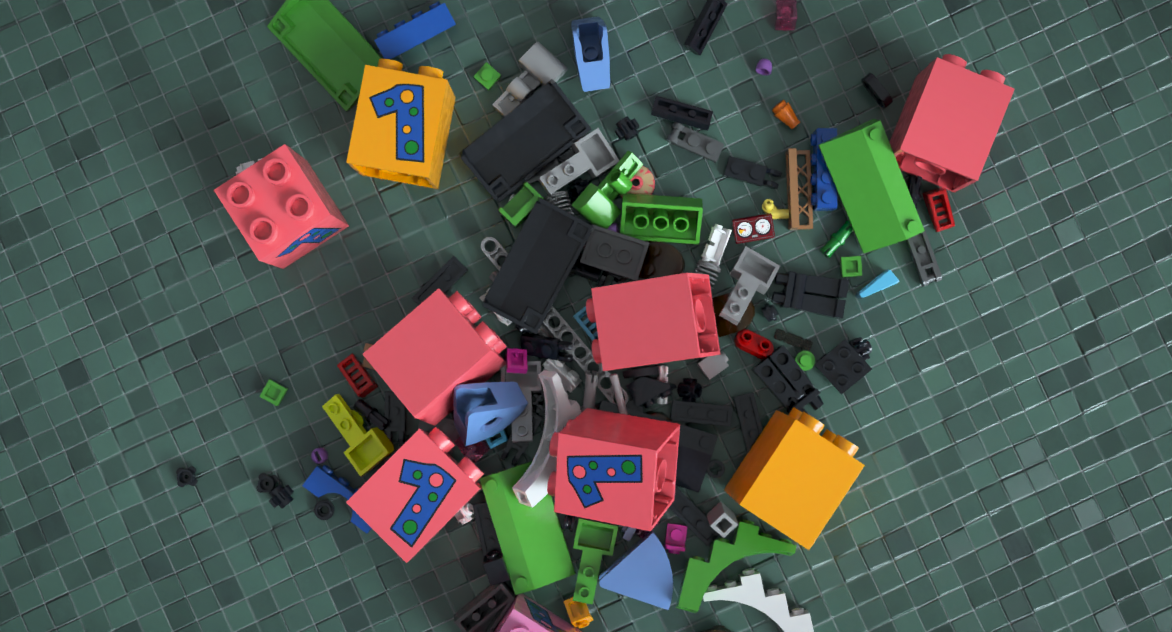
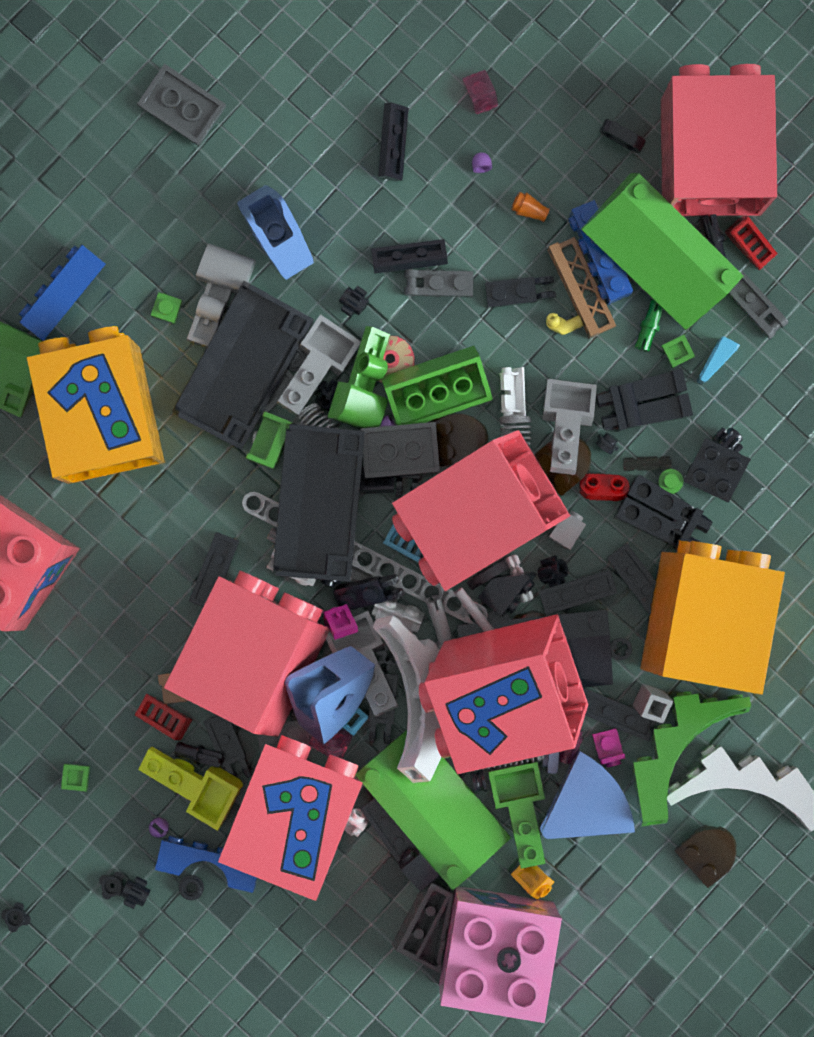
camera: 25 degrees left, 0 degrees up
slope [732,213,775,244] -> none

